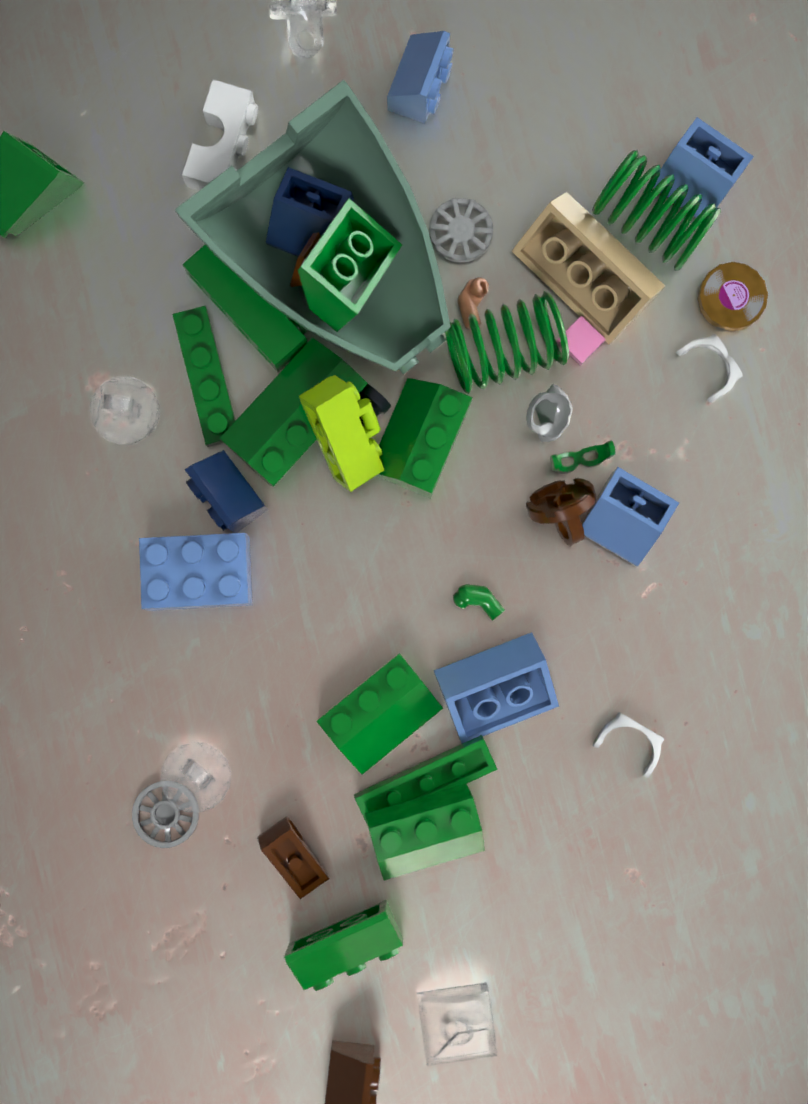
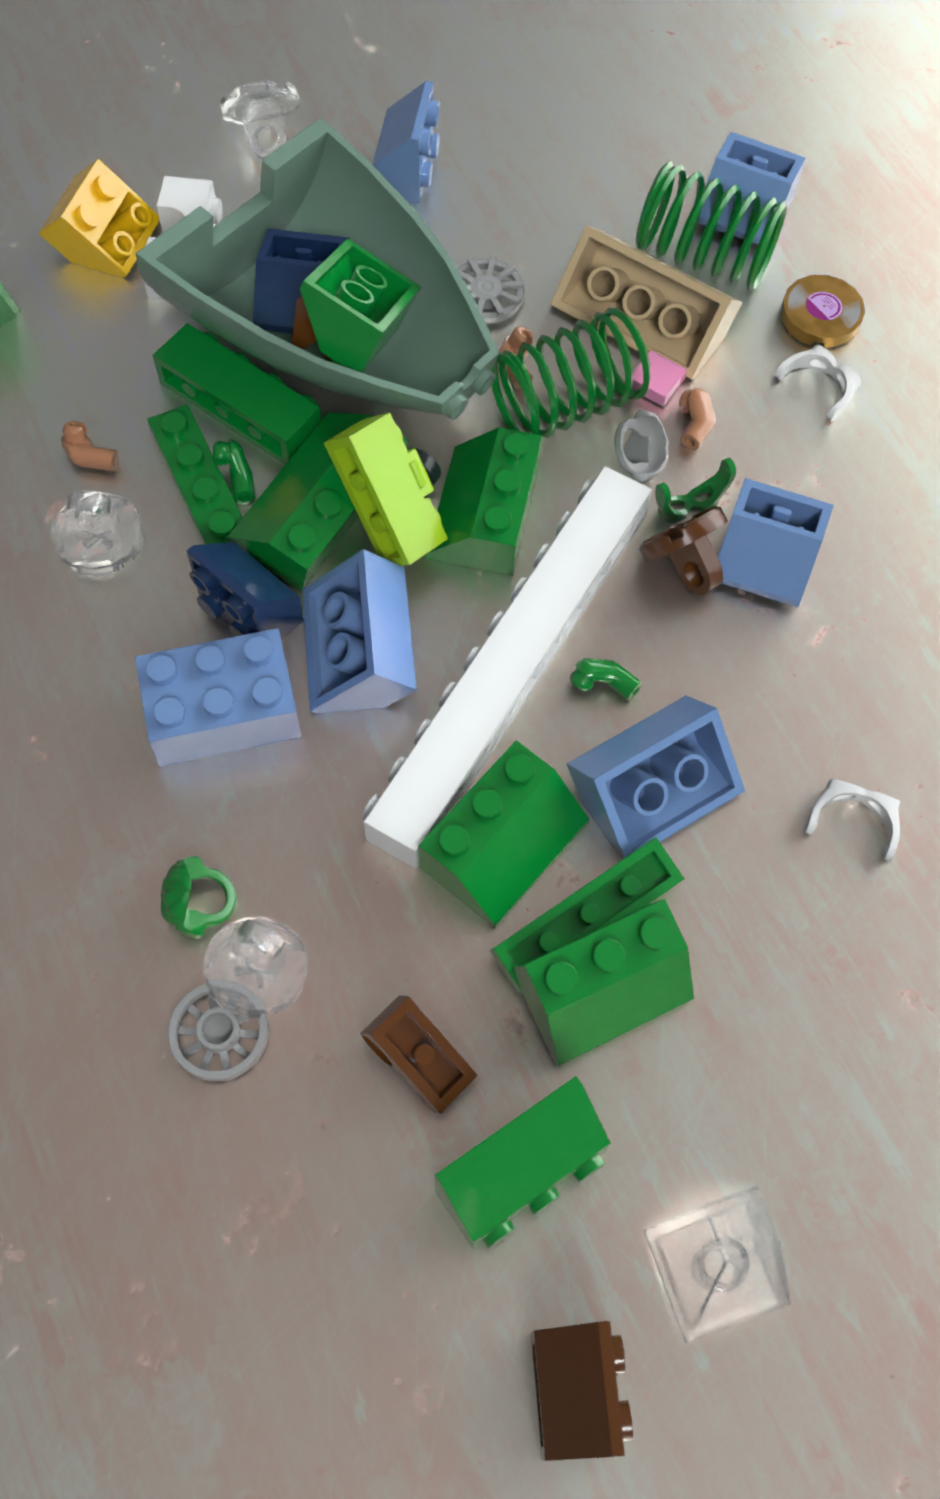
camera: 10 degrees left, 20 degrees down
none -> yellow slope [38,159,160,278]
none -> nougat arm [61,421,118,472]
none -> green piece [160,856,237,940]
none -> green arm [213,439,255,505]
none -> medium blue slope [302,549,417,714]
none -> white brick [362,466,652,869]
none -> nougat arm [679,388,716,450]

